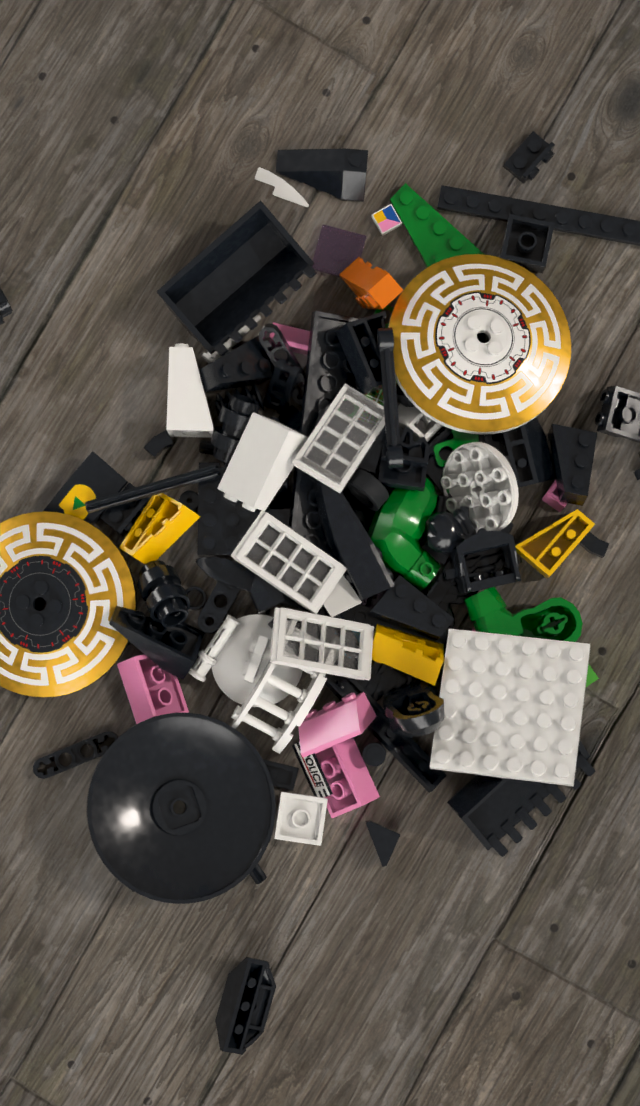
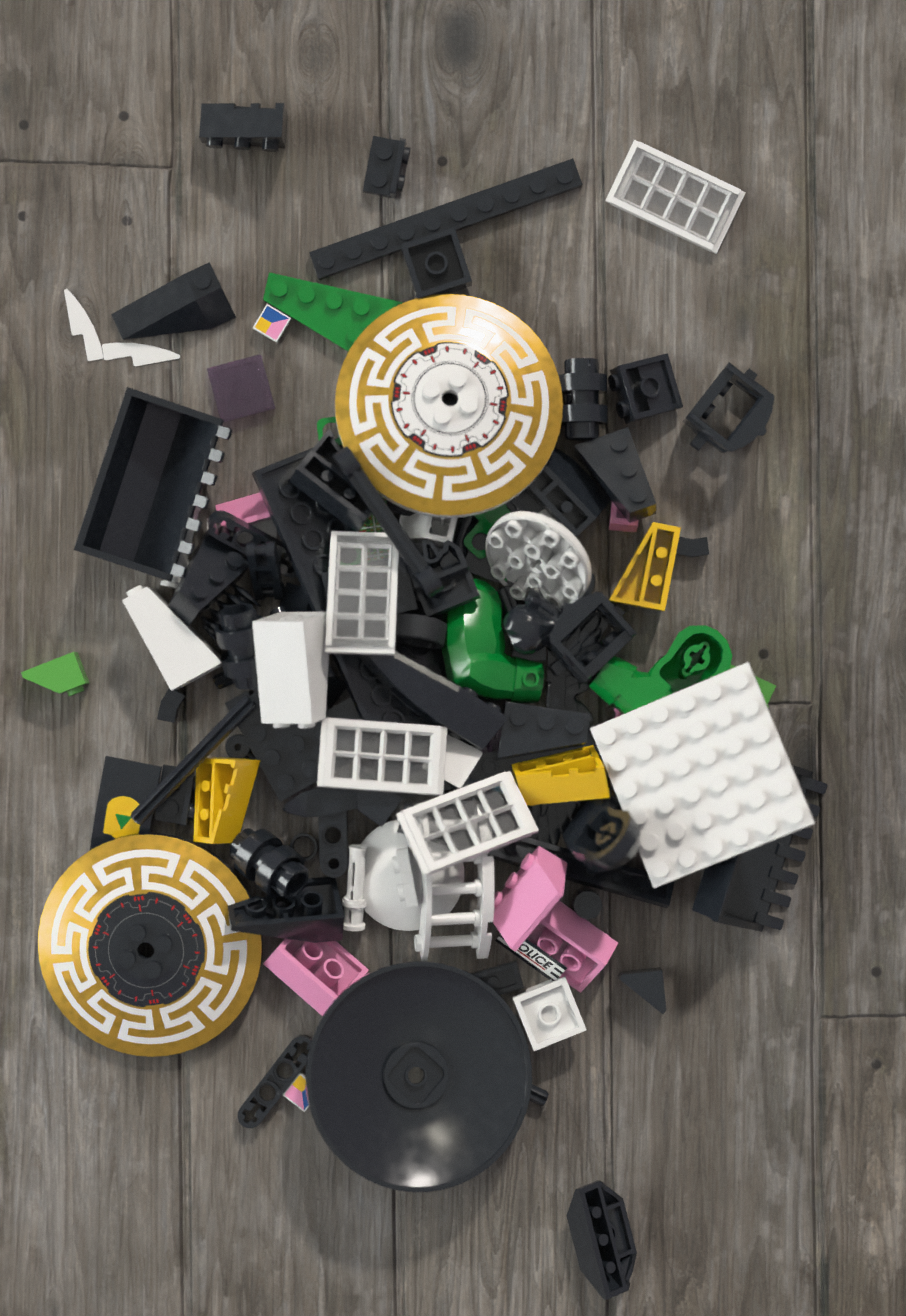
camera: 30 degrees left, 5 degrees up
orange wedge [339,257,403,309] -> none
none -> bright green slope [21,652,90,697]
none -> white sticker [64,289,104,361]
none -> black wedge [199,103,288,152]
none -> tile [283,1072,309,1112]
none -> black piece [559,358,608,440]

